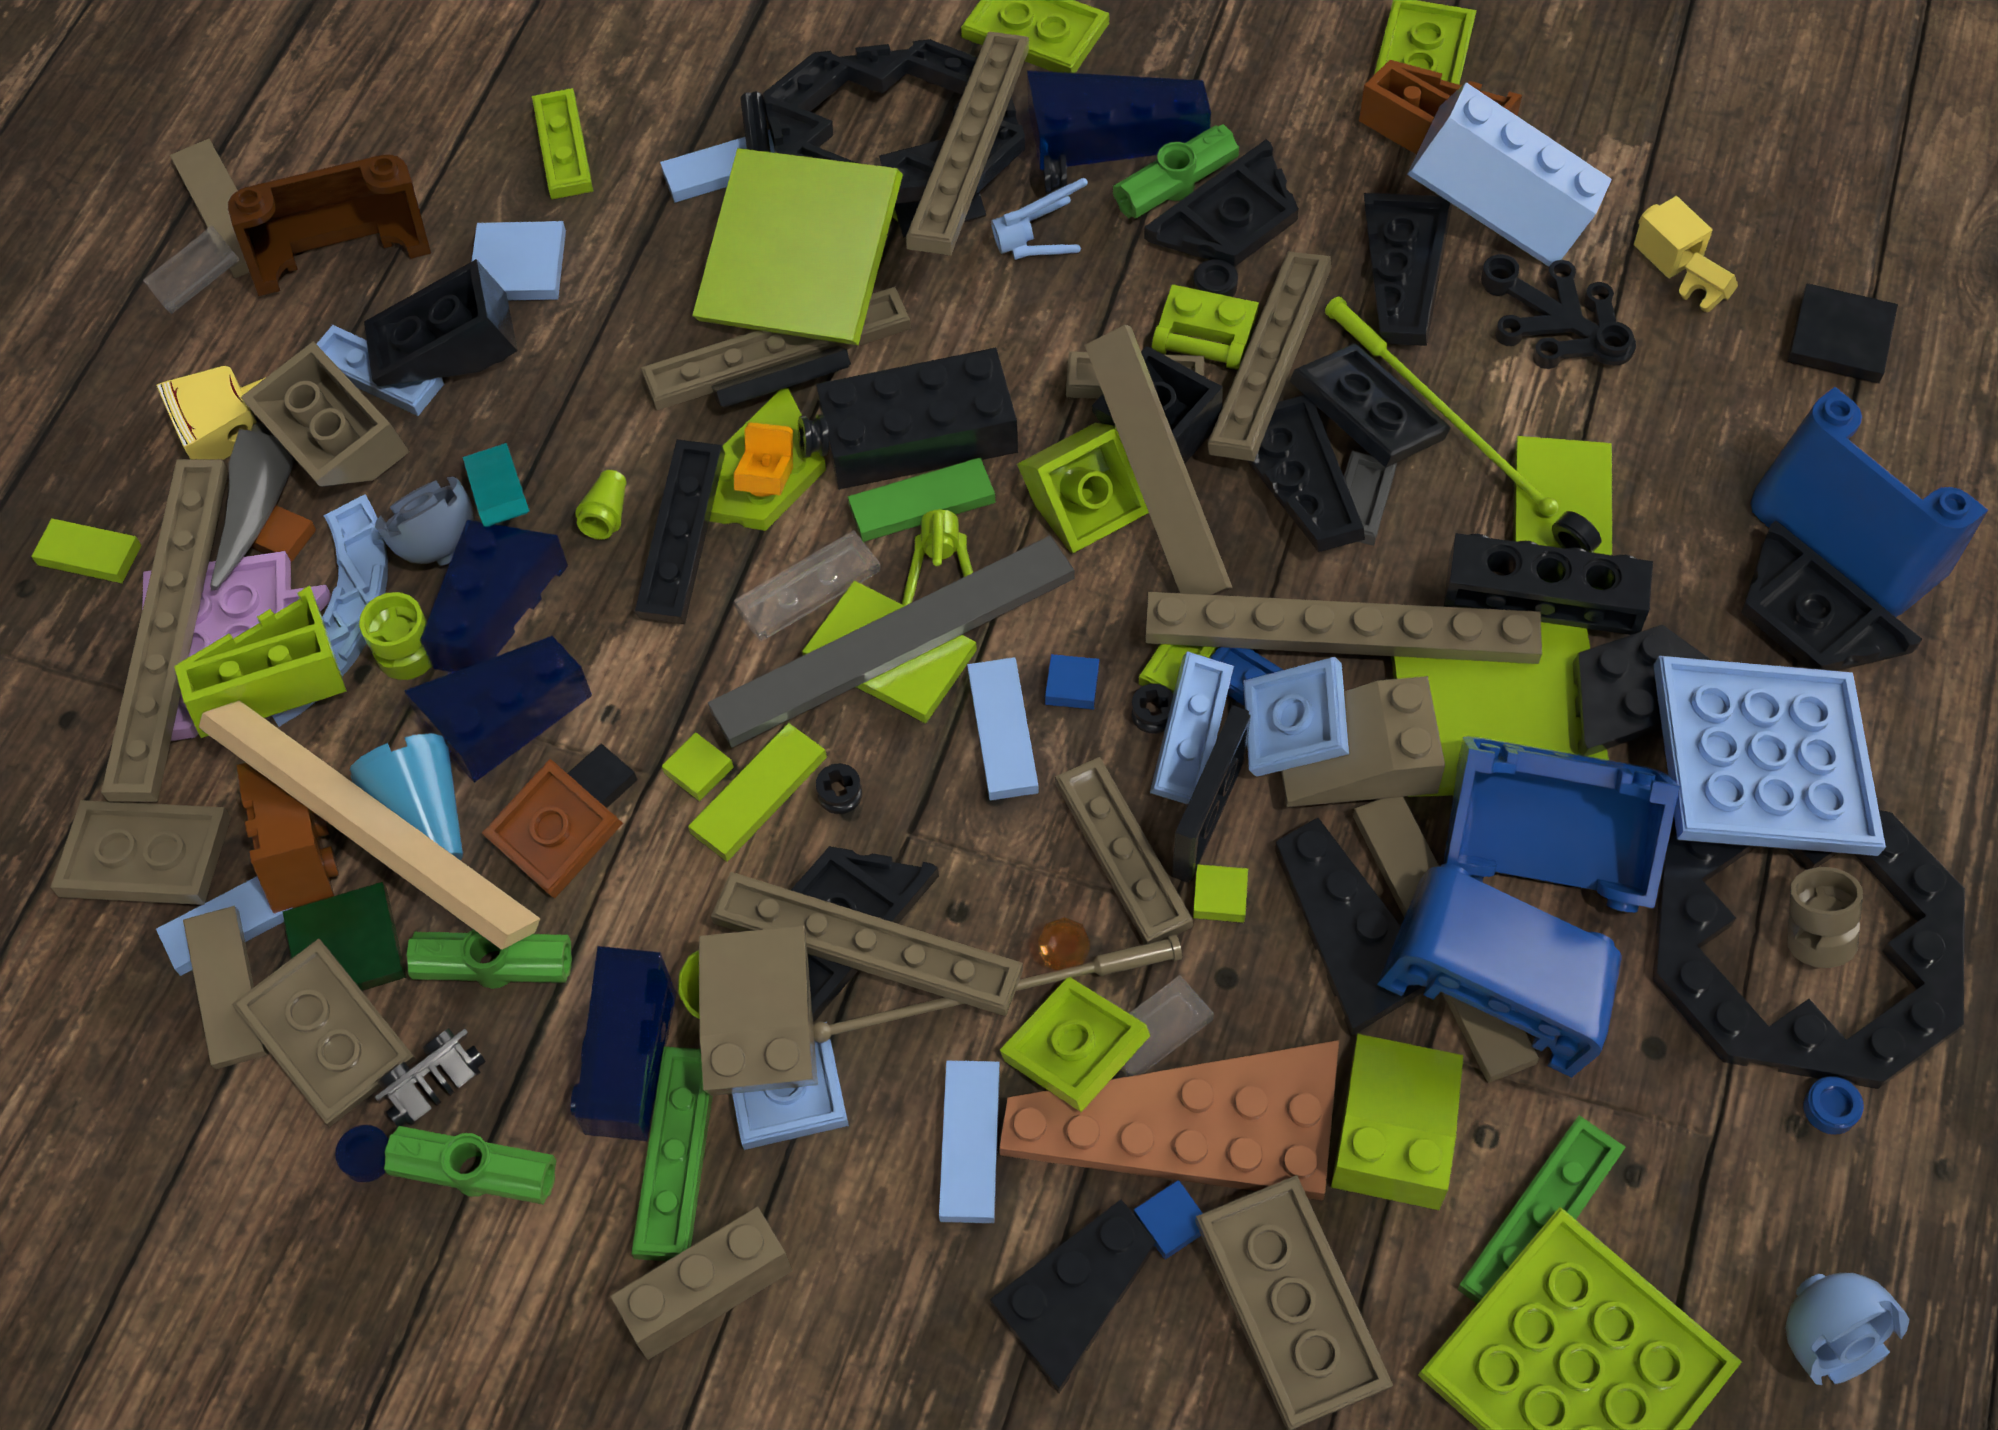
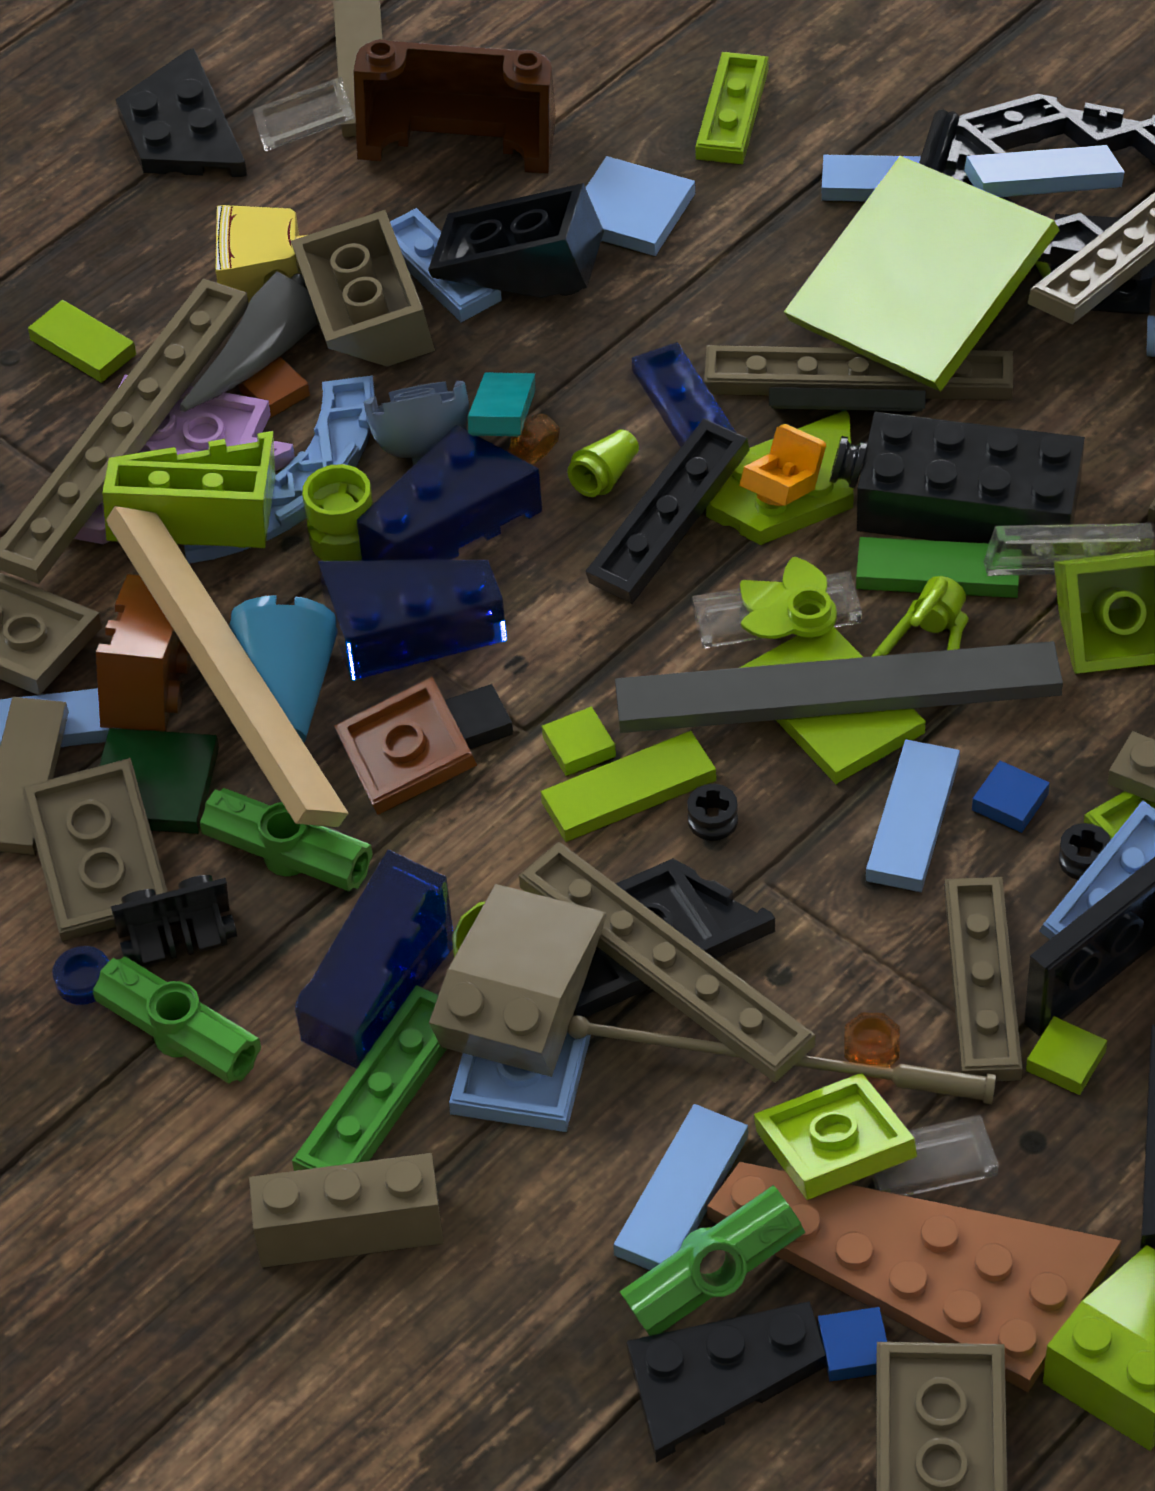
camera: 25 degrees right, 10 degrees down
none -> black wing [115,48,247,177]
none -> clear orange tile [509,414,560,464]
none -> bright green piece [620,1185,806,1336]
none -> clear blue tile [631,342,736,447]
none -> lime plate [740,557,837,639]
none -> light blue tile [964,145,1125,197]
none -> clear tile [983,523,1155,576]

